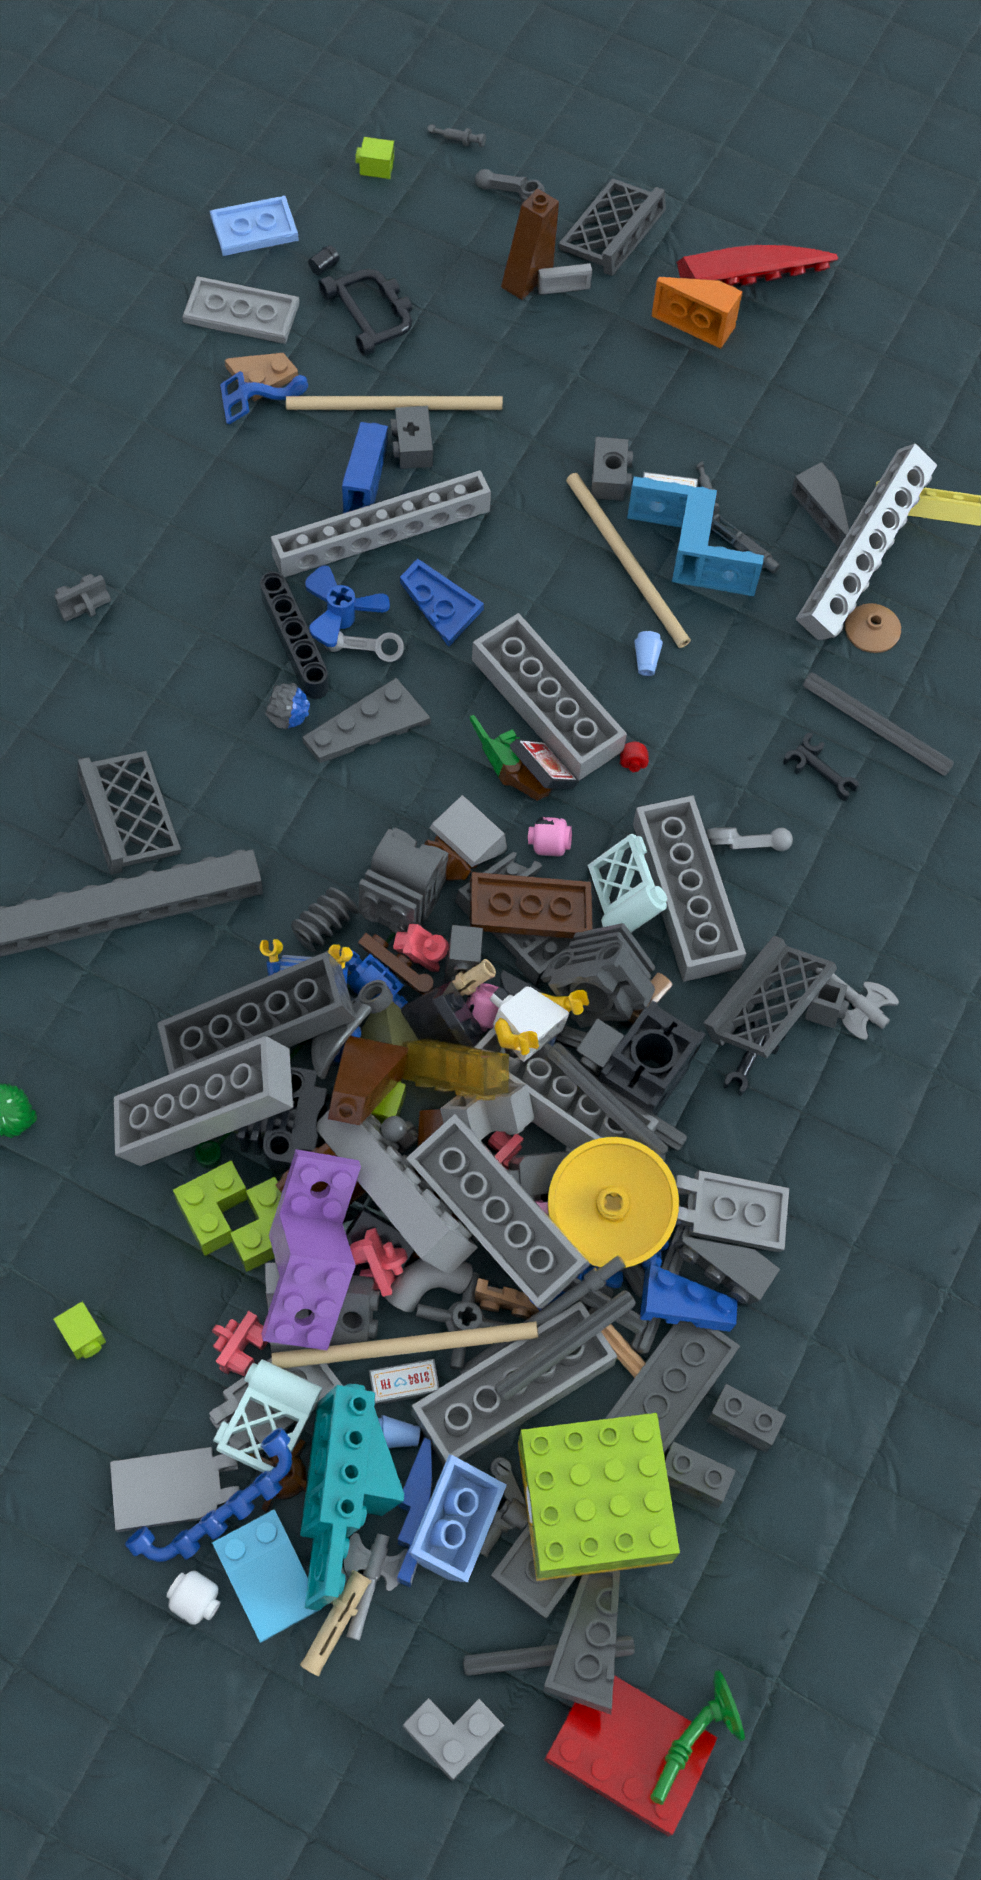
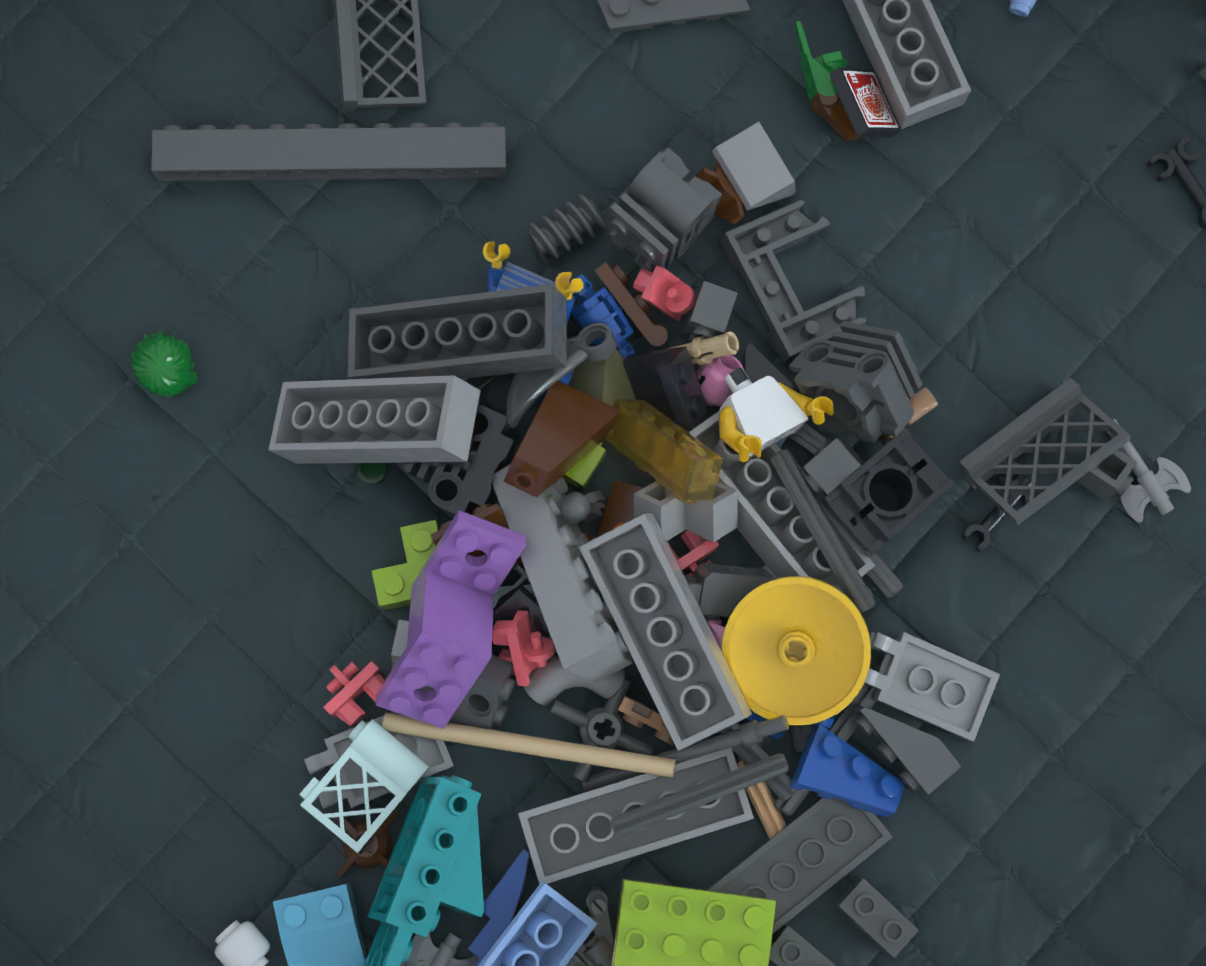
camera: 15 degrees right, 15 degrees up
lime brick [54,1301,106,1360] -> none
light grey tile [110,1447,240,1532] -> none
blue bar [125,1427,292,1562] -> none
lime brick [173,1161,248,1256] -> none
white tile [369,1359,439,1405] -> none
light blue cone [378,1415,420,1448] -> none
reddish brown plate [470,872,592,939] -> none
bright pink head [528,817,572,857] -> none
light aqua piece [587,834,667,933] -> none
red piece [620,742,649,772] -> none
light grey brick [633,796,746,982] -> none
light grey piece [707,827,793,851] -> none

